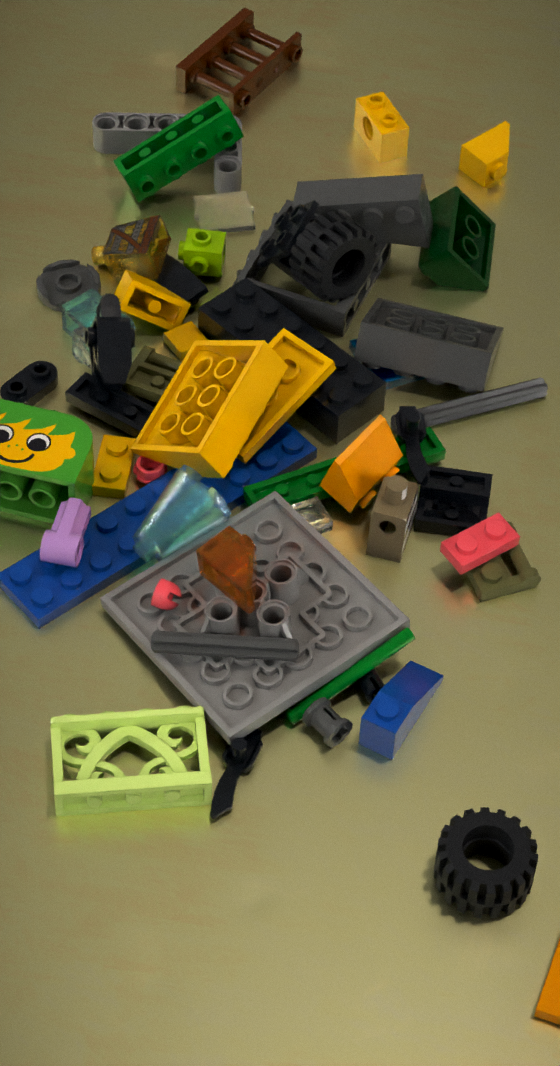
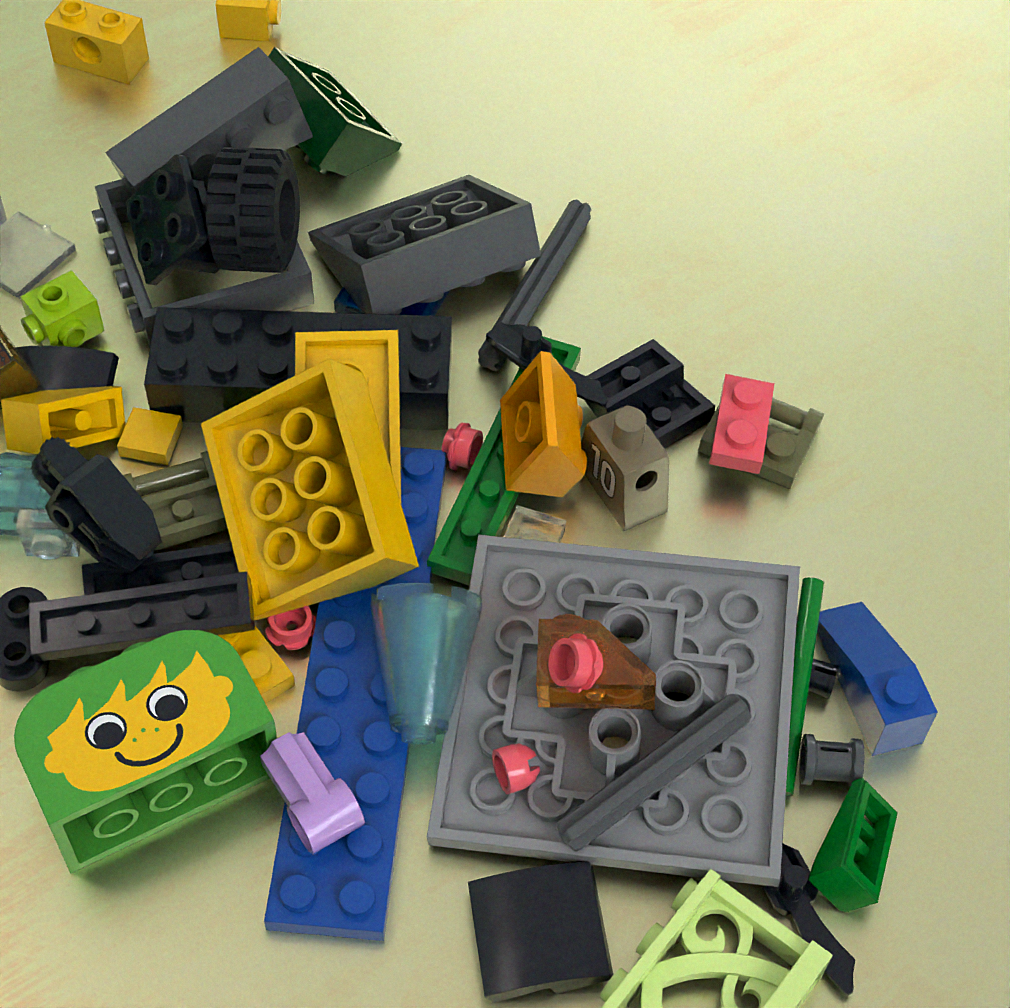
camera: 45 degrees left, 5 degrees up
none -> black plate [29,571,255,662]
none -> coral plate [442,422,483,471]
none -> black slope [468,862,613,1003]
none -> coral plate [548,633,603,693]
none -> green slope [809,777,898,912]

